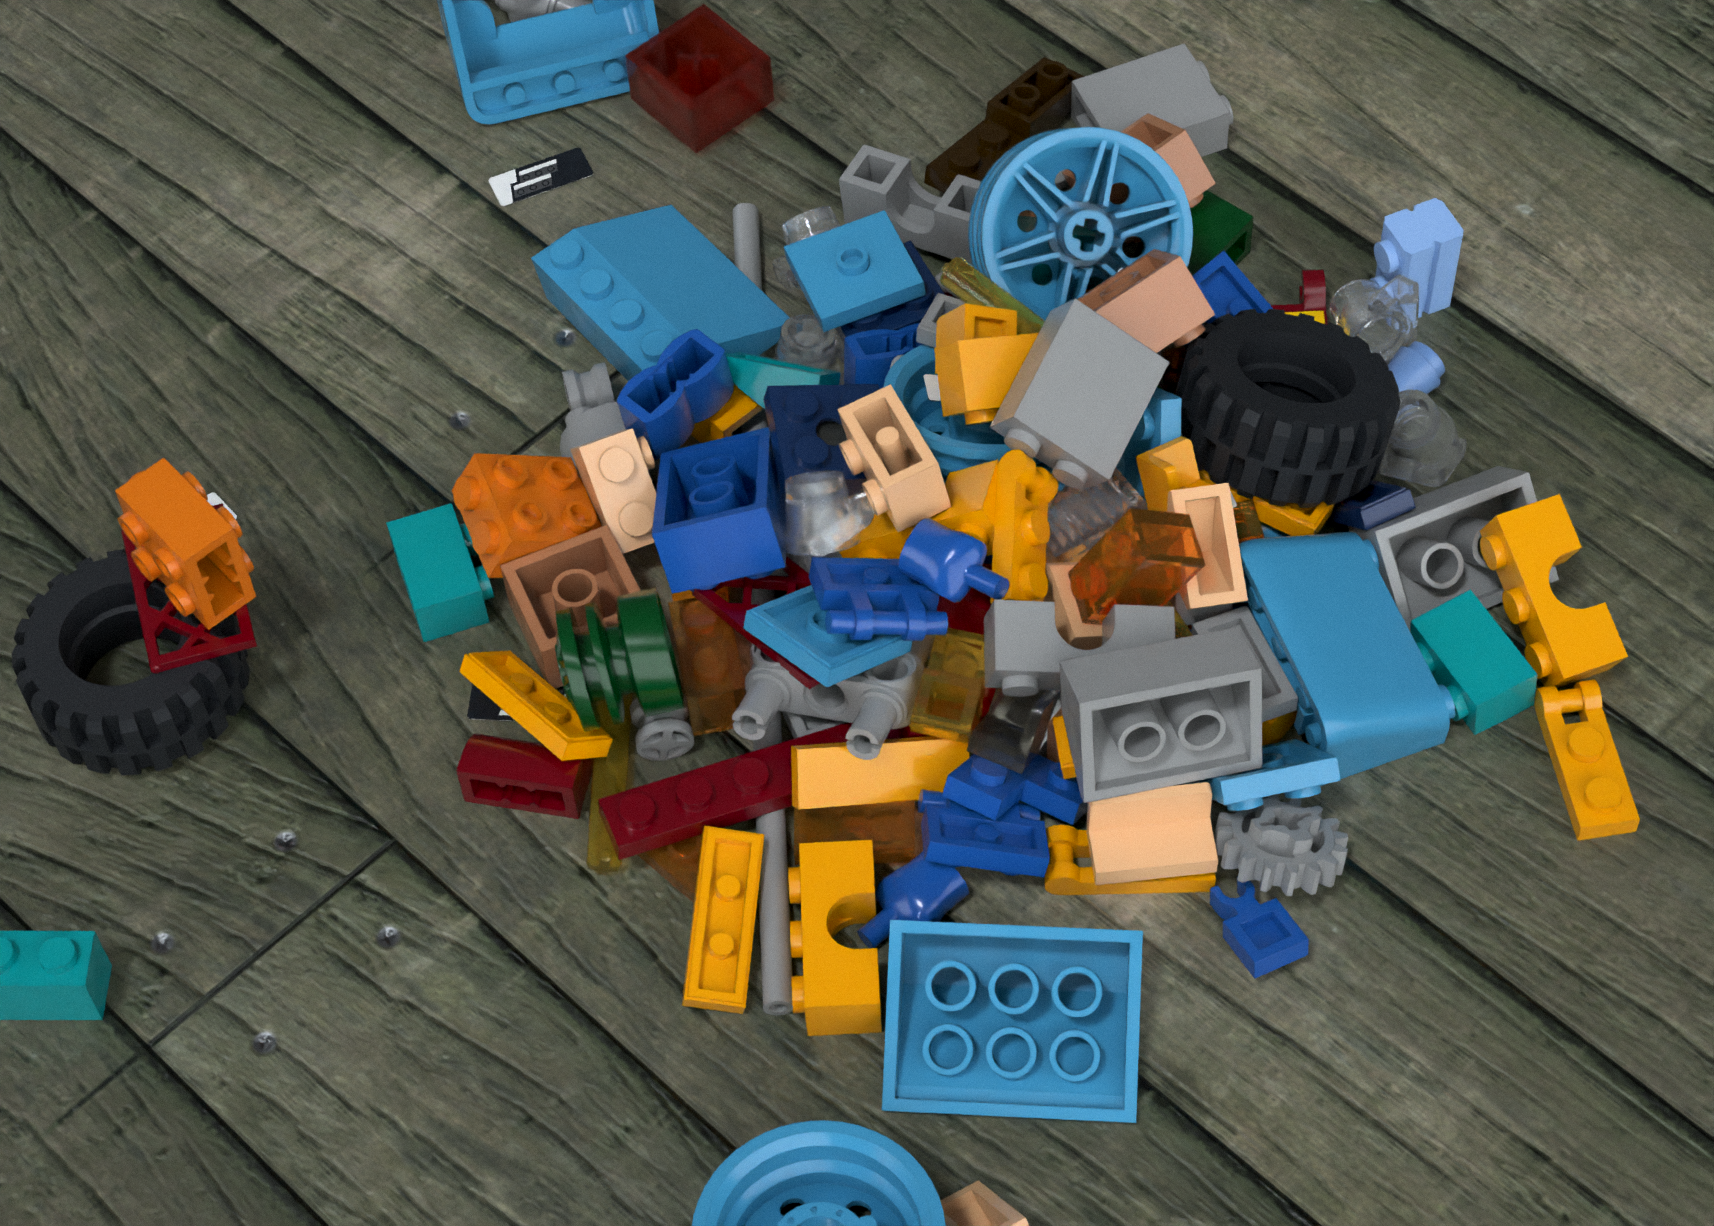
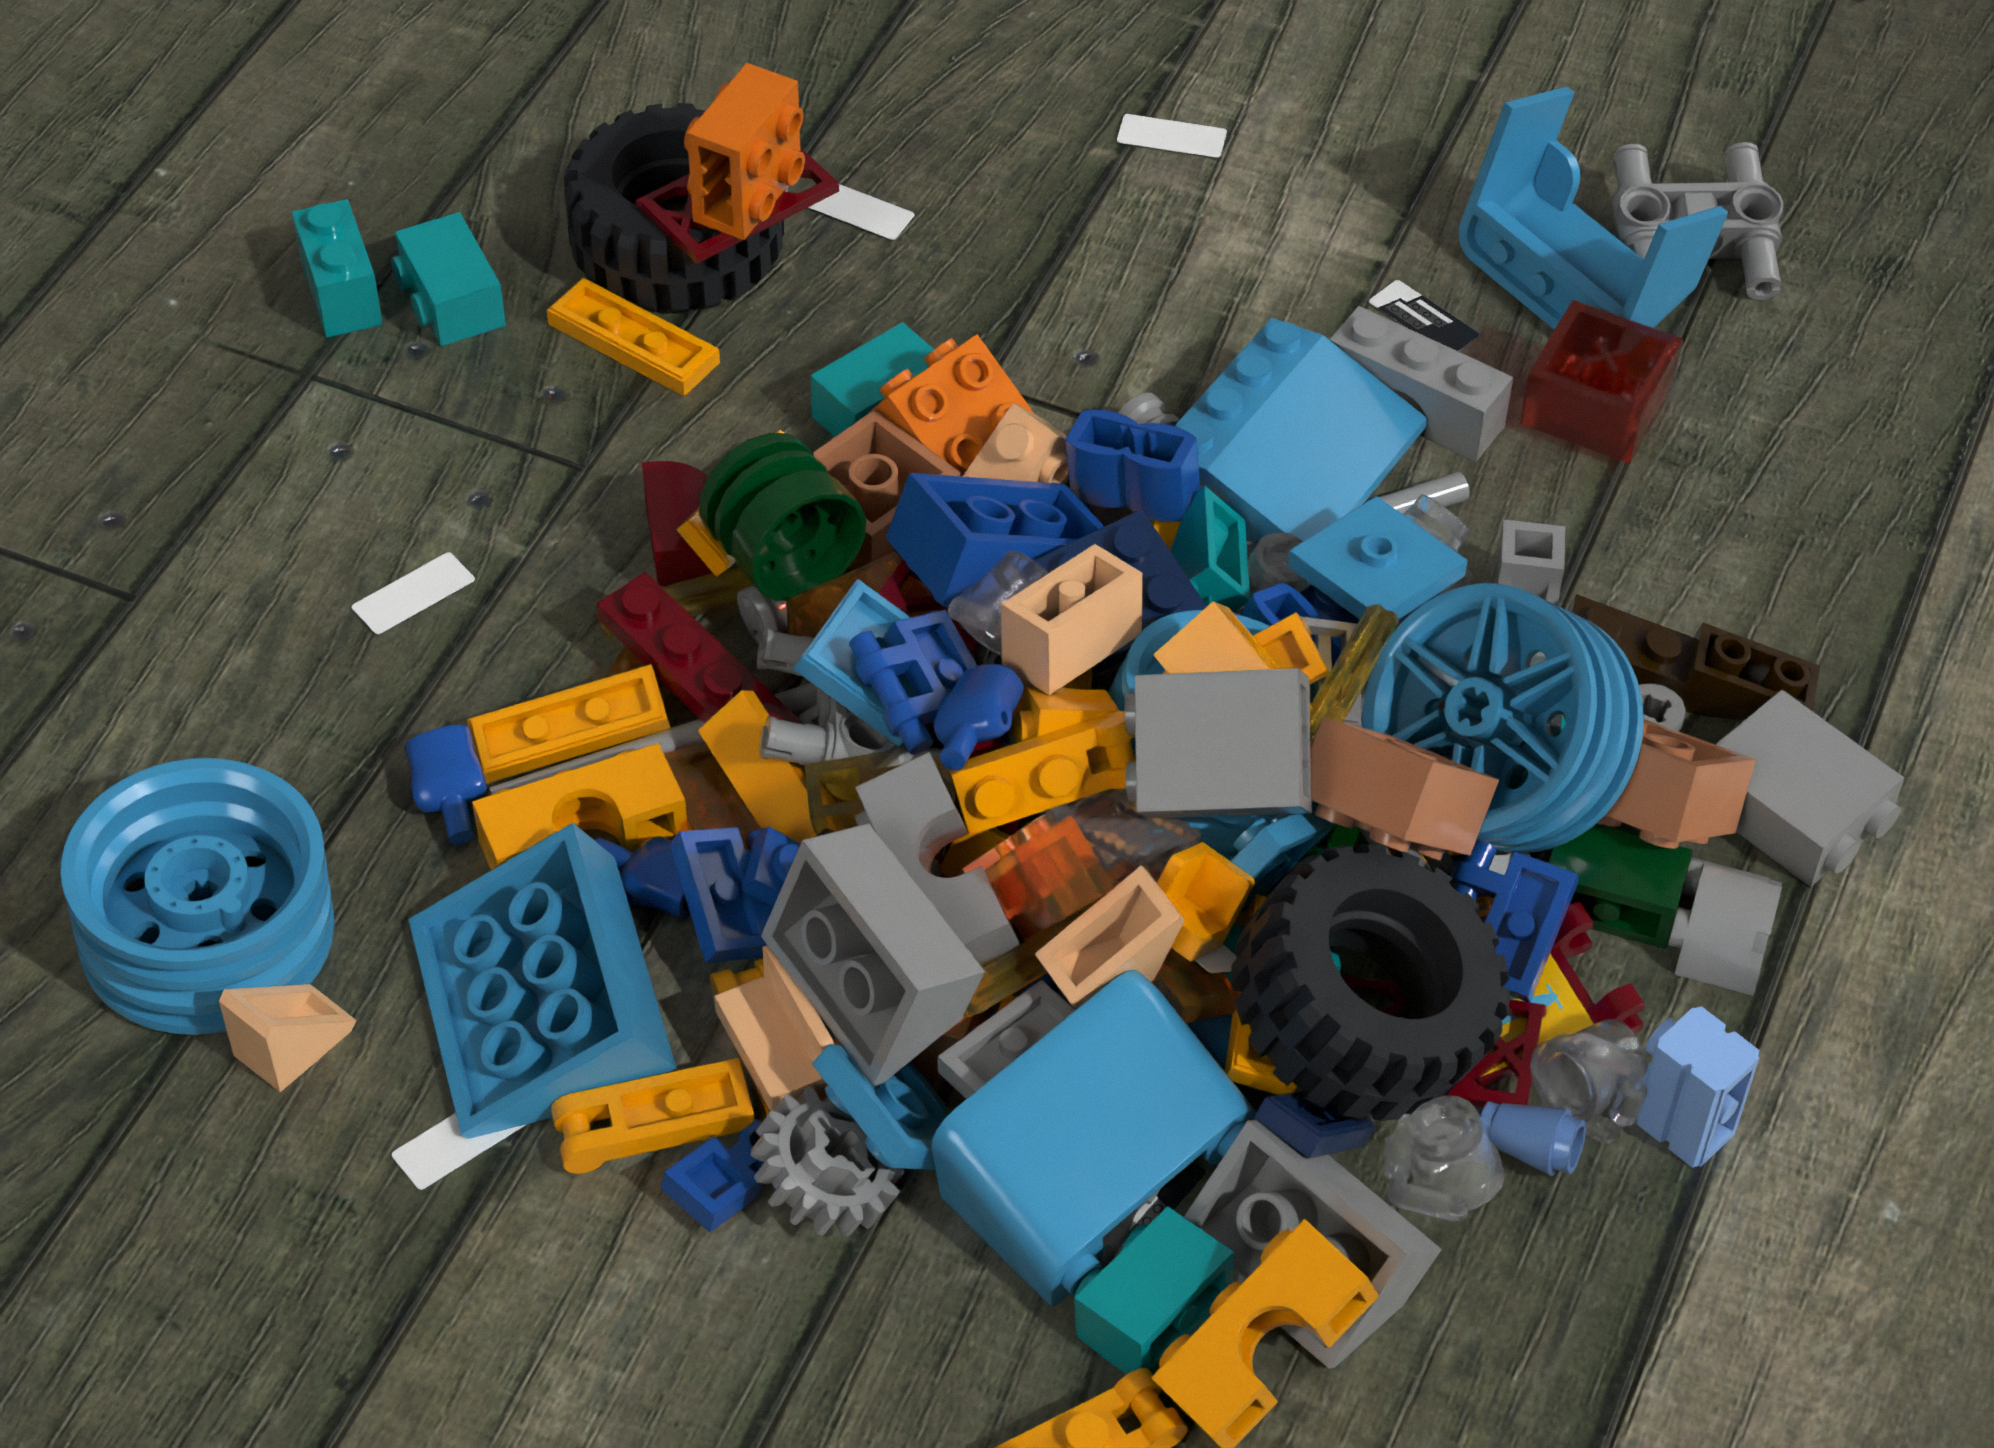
camera: 65 degrees right, 5 degrees down
none -> white sticker [352,552,475,634]
none -> teal brick [391,212,506,346]
none -> white sticker [392,1113,527,1190]
none -> blue piece [404,725,488,844]
none -> light orange tile [547,278,720,397]
none -> light orange plate [551,1058,755,1174]
none -> white sticker [1117,114,1227,158]
none -> light grey arch [1329,306,1513,462]
none -> light grey cylinder [1668,857,1782,996]

